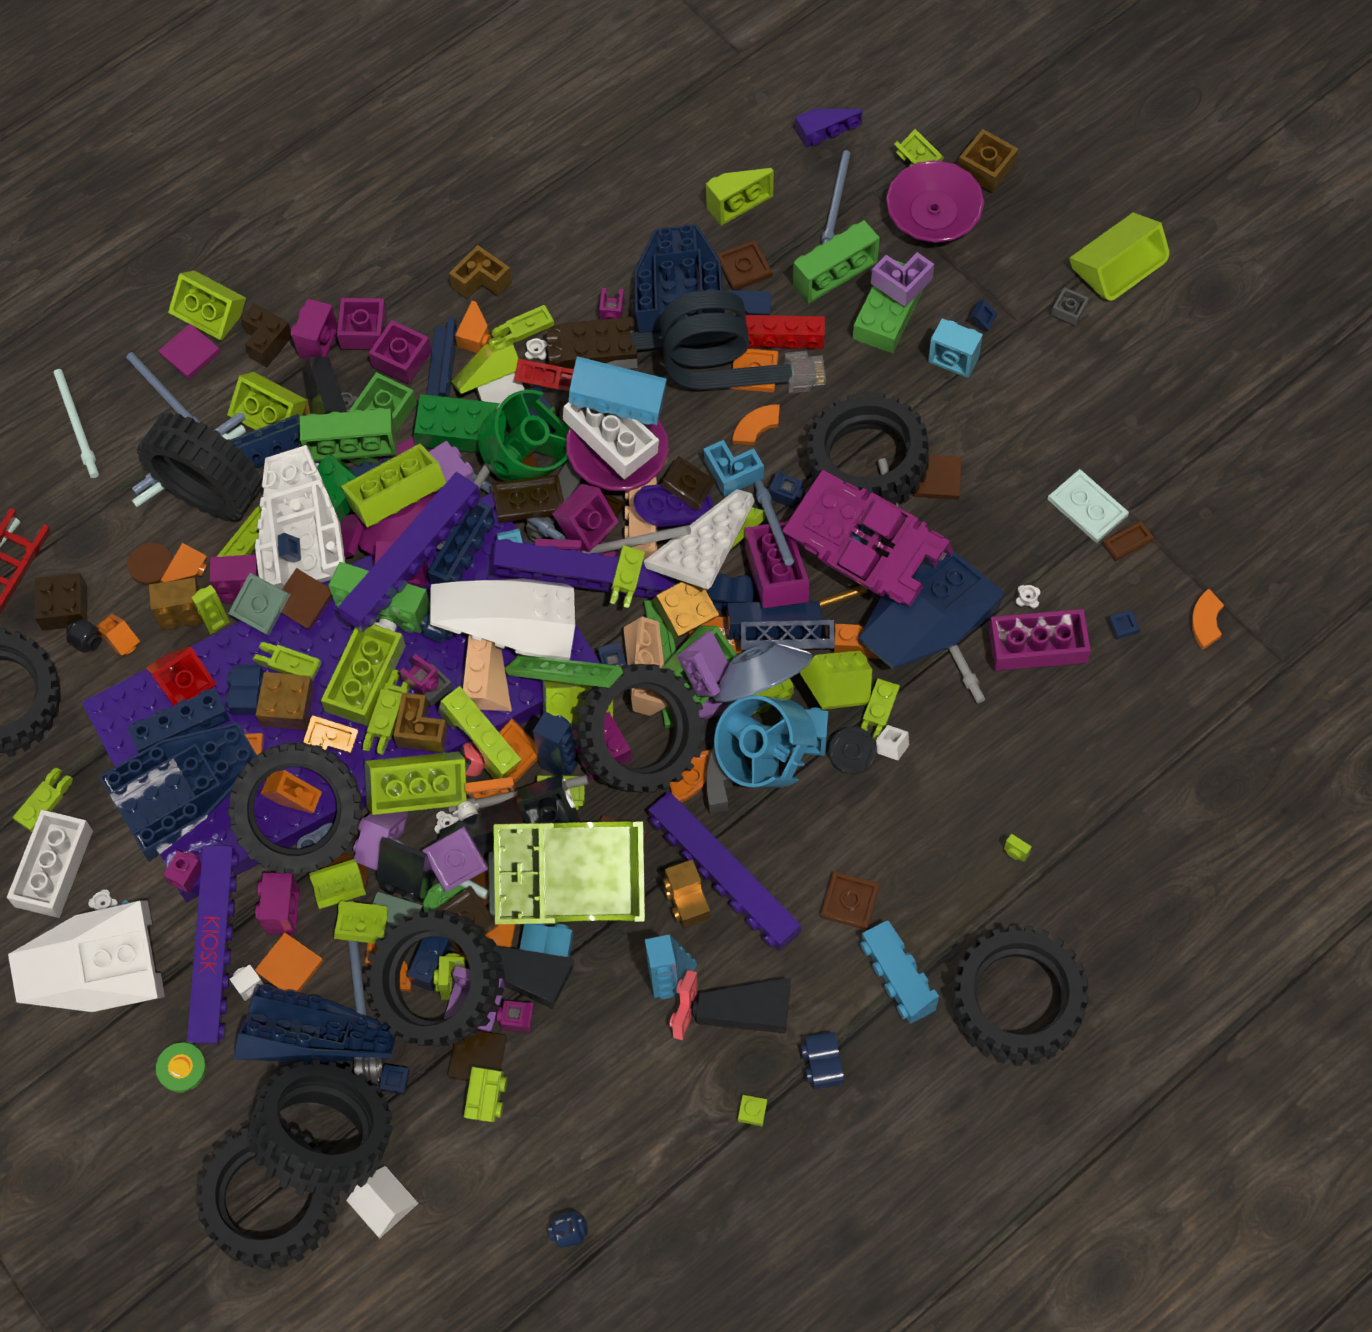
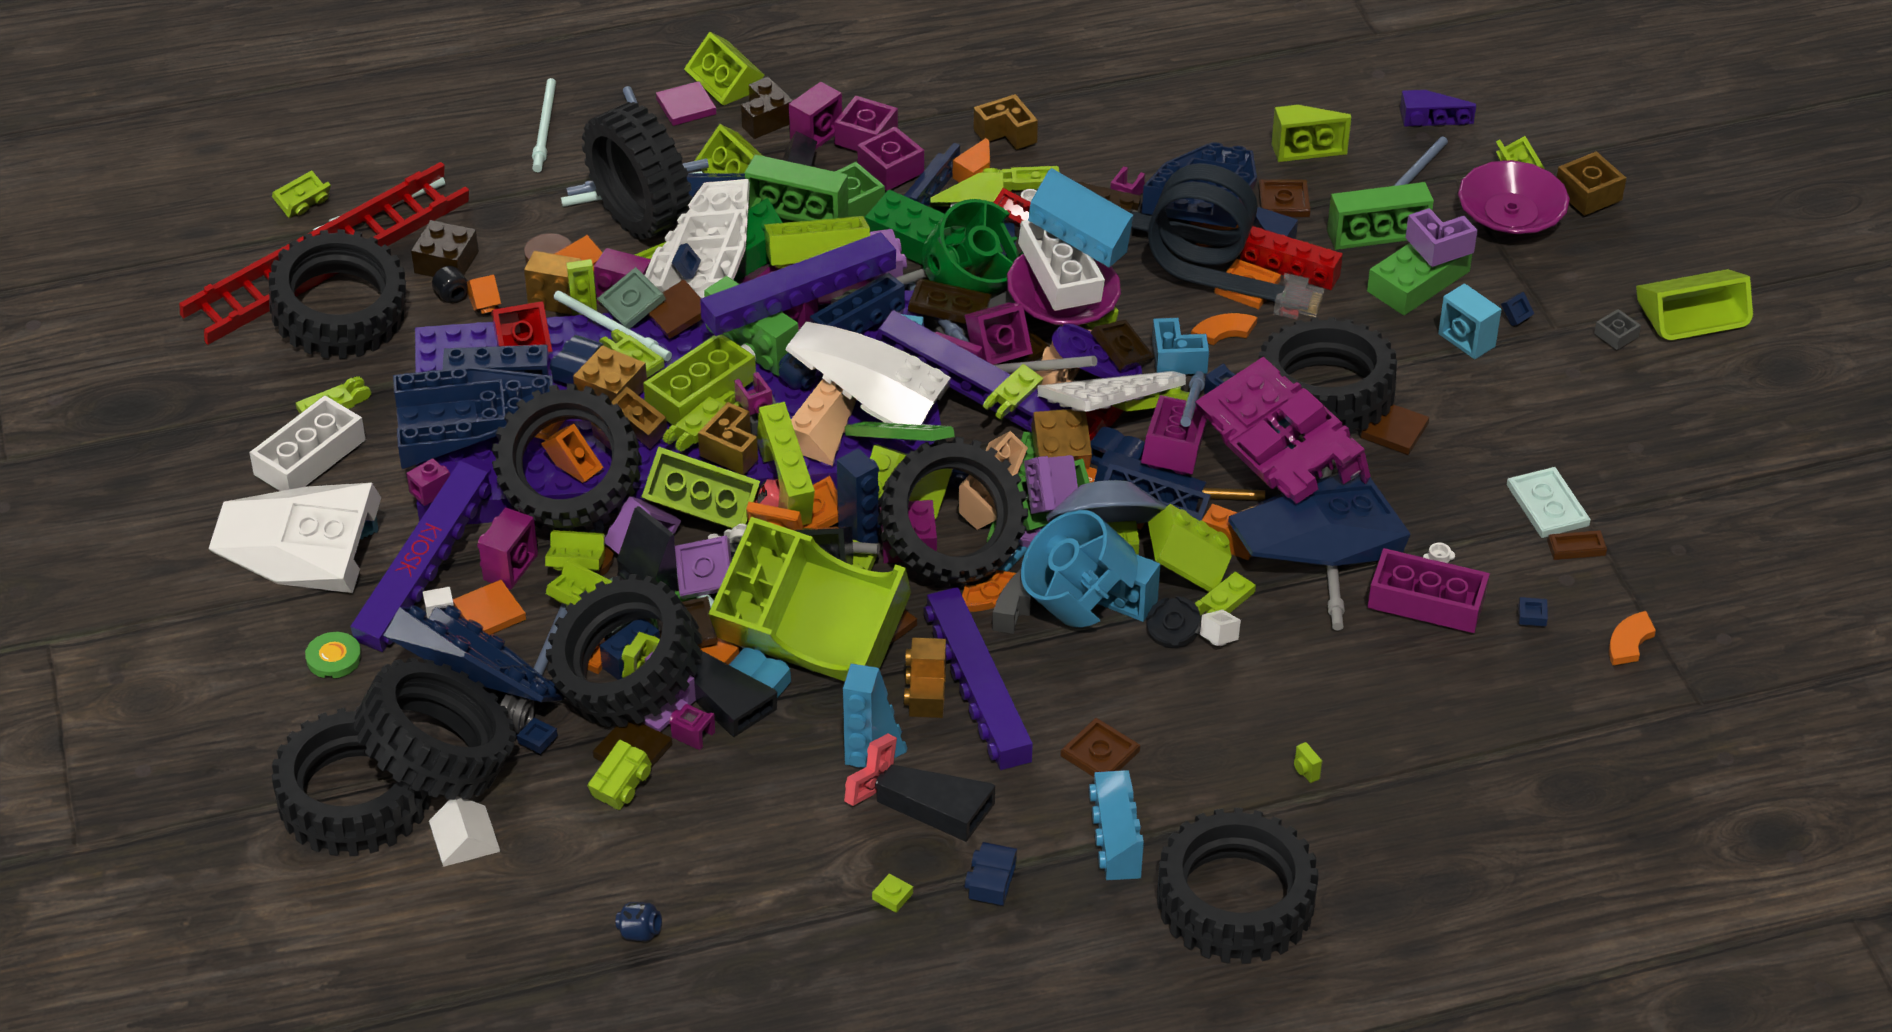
camera: 20 degrees right, 20 degrees down
none -> light aqua bar [554,290,672,361]

